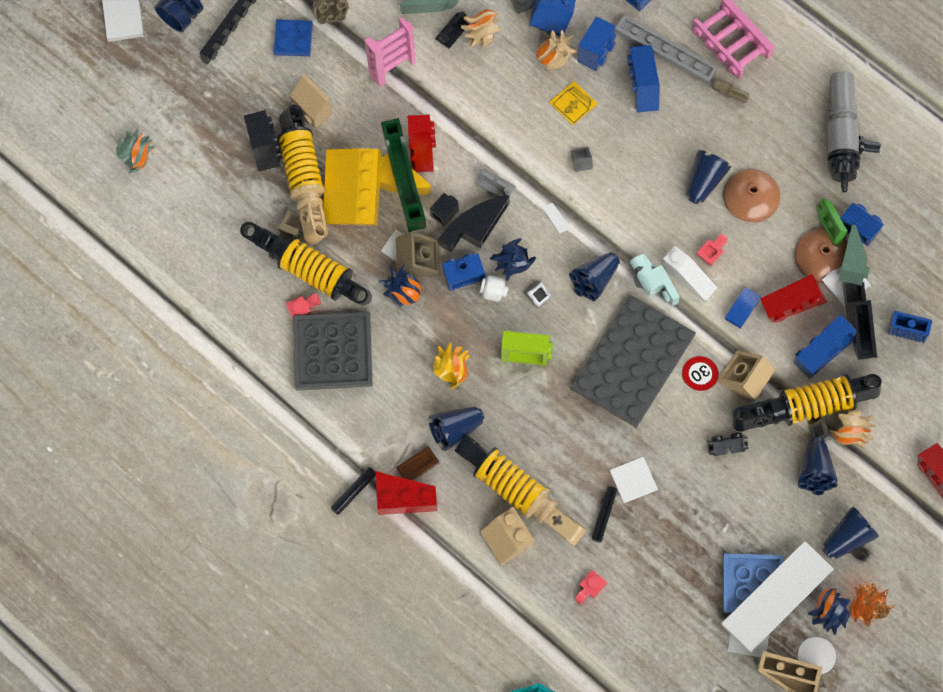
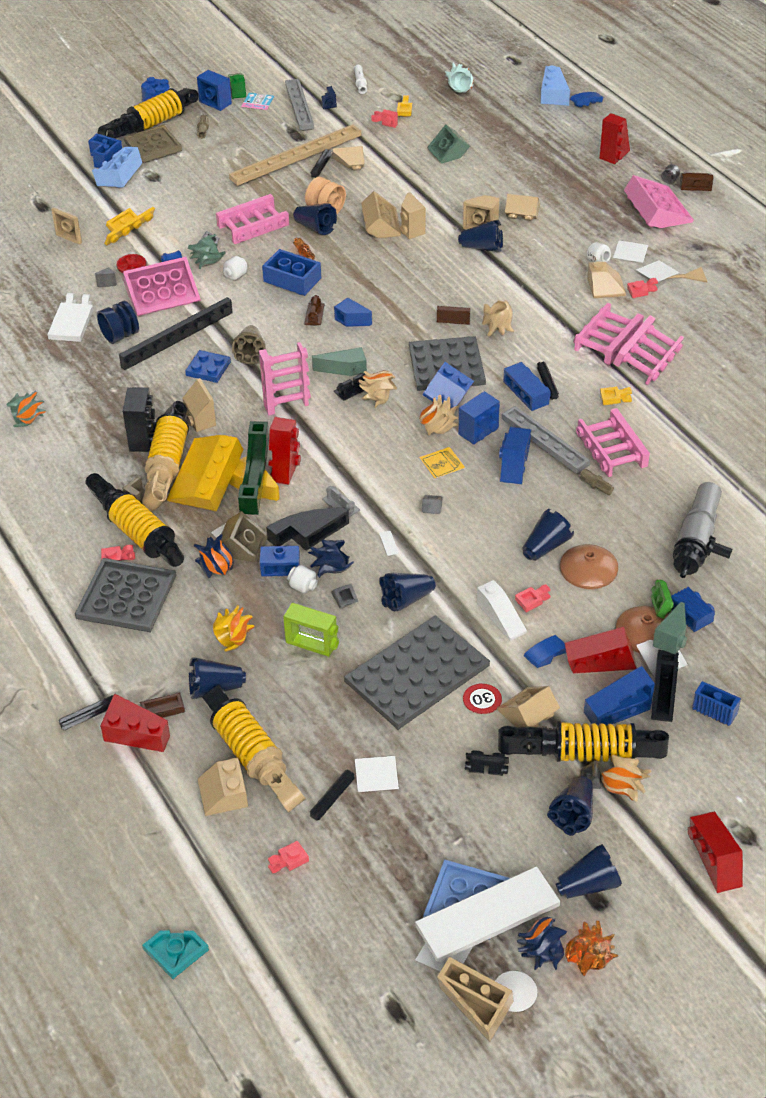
camera: 15 degrees right, 25 degrees down
black brick [430,193,459,227] -> none
light aqua plate [629,254,679,307] -> none

